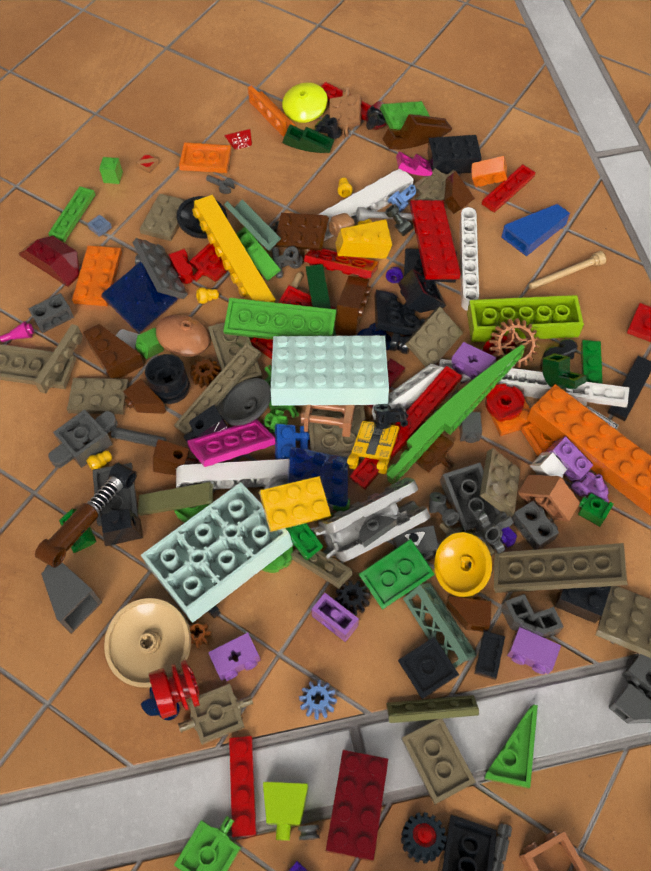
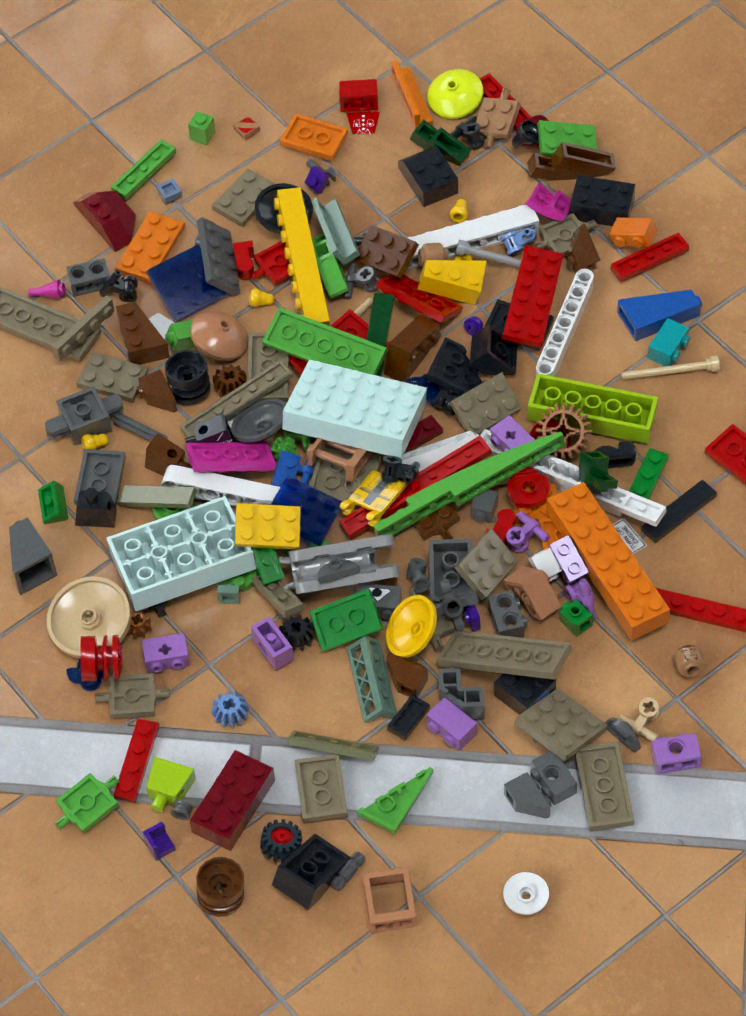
camera: 20 degrees right, 5 degrees down
reddish brown piece [35,462,137,568] -> none
pearl dark grey leg [385,204,414,237] -> none
black plate [398,637,459,700] -> none
none -> black piece [99,270,138,302]
none -> sand green plate [217,584,241,604]
none -> dark purple plate [304,166,330,193]
none -> red bracket [339,79,378,112]
none -> black brick [398,146,458,207]
none -> red leg [484,509,516,545]
none -> medium lavender piece [506,511,550,553]
none -> teal brick [648,318,690,366]

